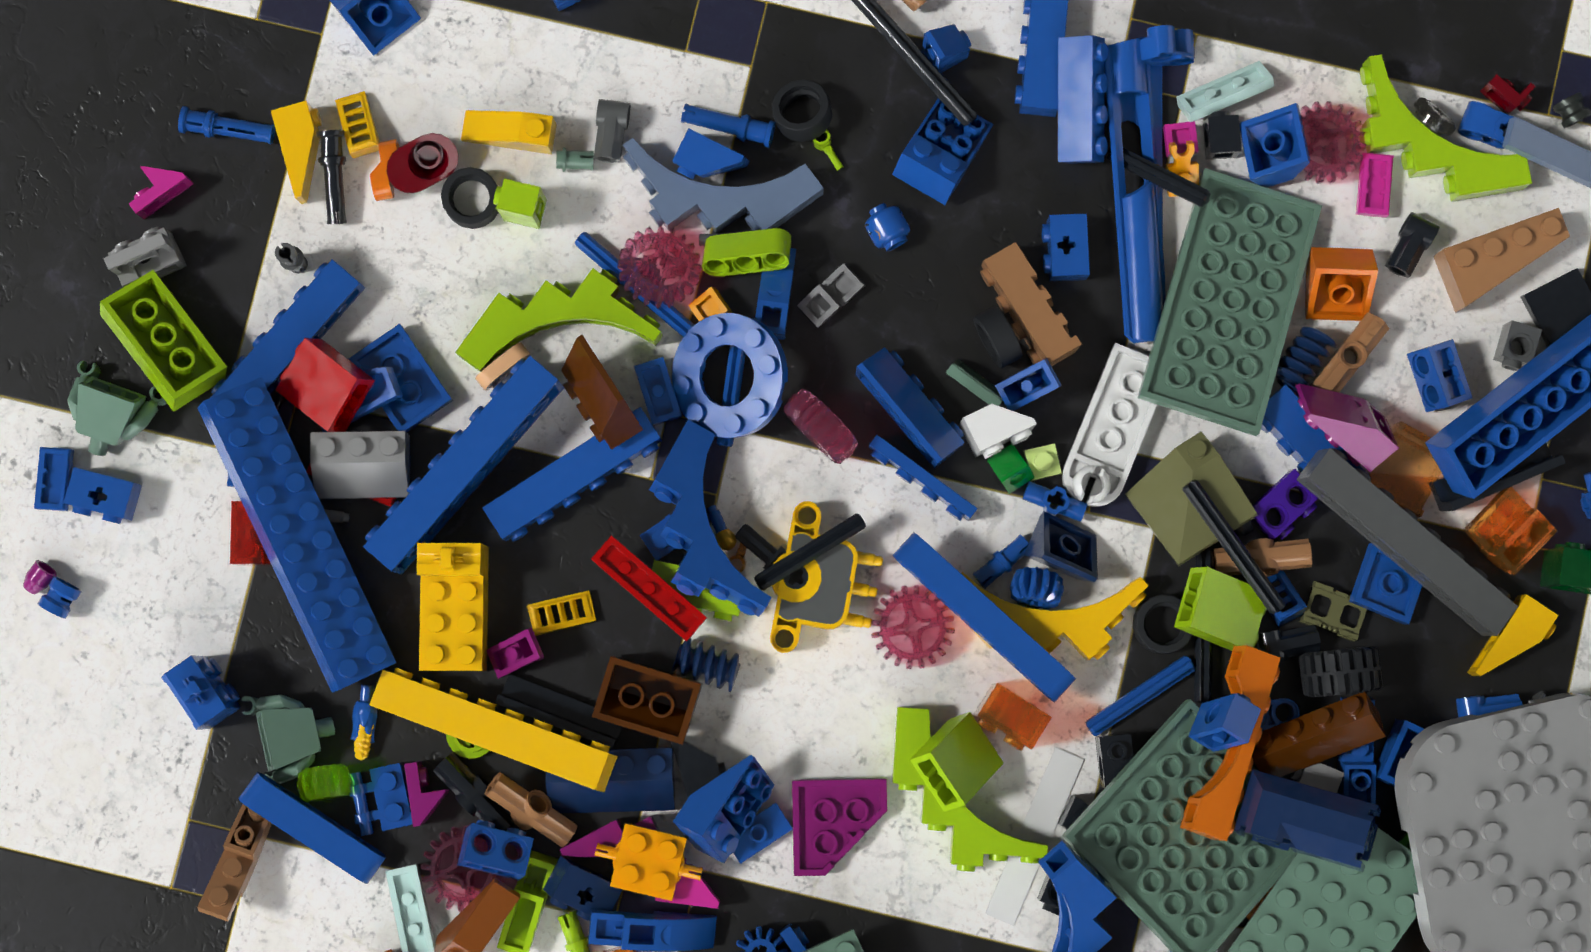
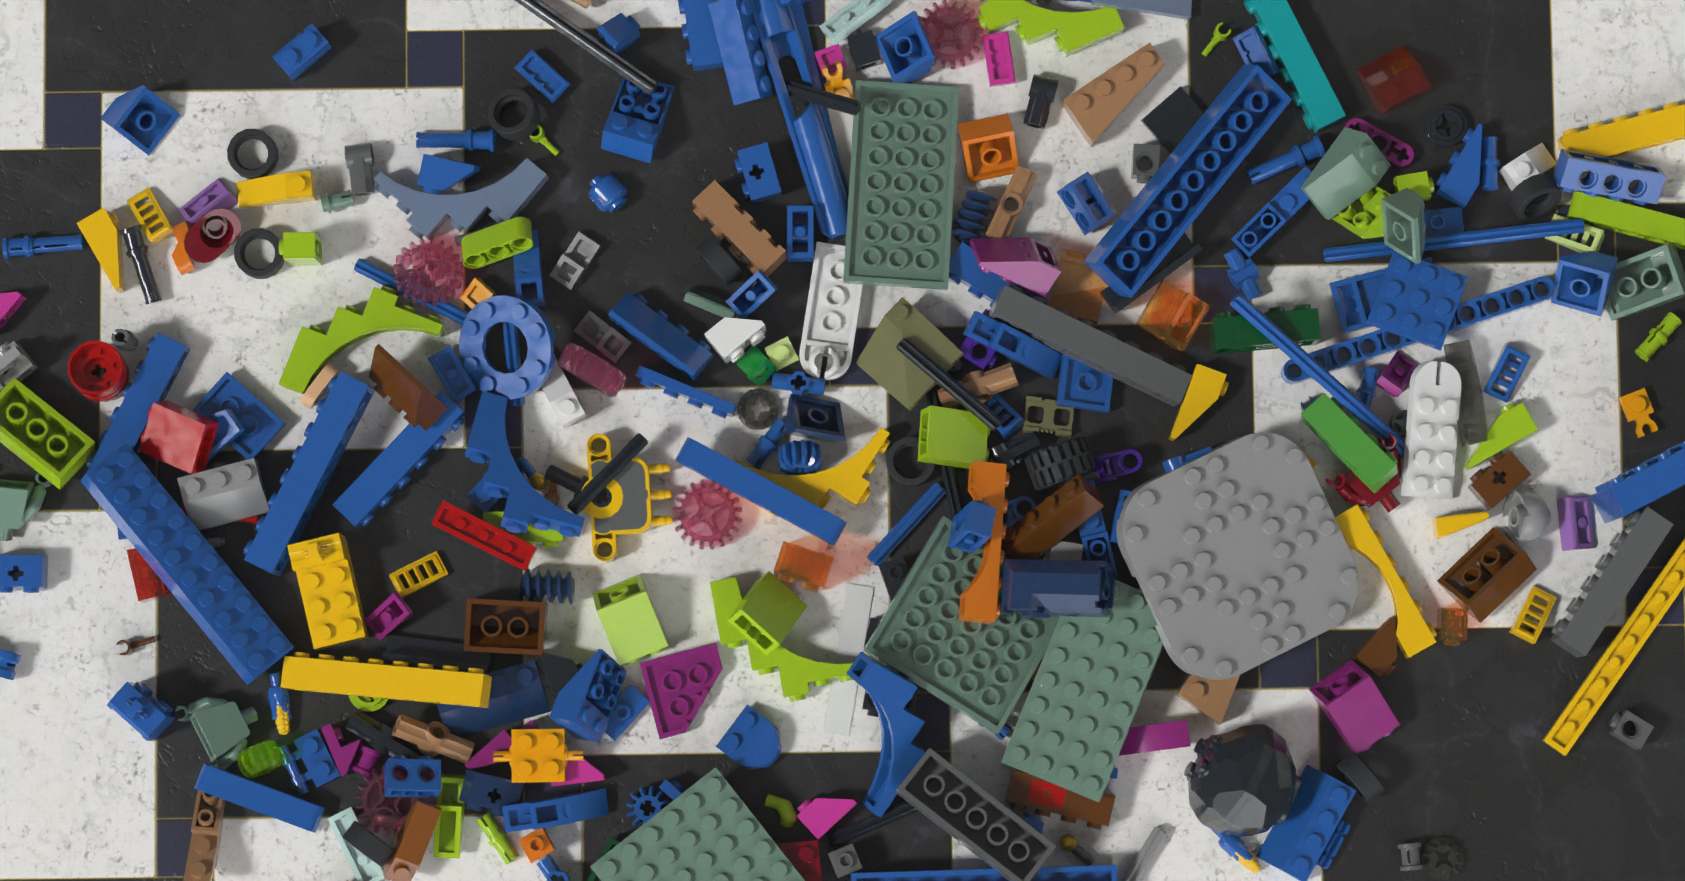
camera: 10 degrees left, 0 degrees up
none -> red wheel [68,341,129,402]
none -> reddish brown hand [116,636,155,655]
none -> medium lavender slope [178,178,238,227]
none -> black tyre [227,129,279,179]
none -> black tyre [342,821,394,867]
none -> magenta bush [351,744,382,777]
none -> blue plate [514,49,570,104]
none -> white slope [541,353,587,429]
none -> dark grey slope [572,310,631,363]
none -> lime slope [592,574,668,666]
none -> blue slope [716,705,782,770]
none -> clear smoke gear [737,388,779,430]
none -> blue brick [787,206,814,262]
none -> blue slope [963,311,1062,380]
none -> dark purple piece [1094,449,1142,485]

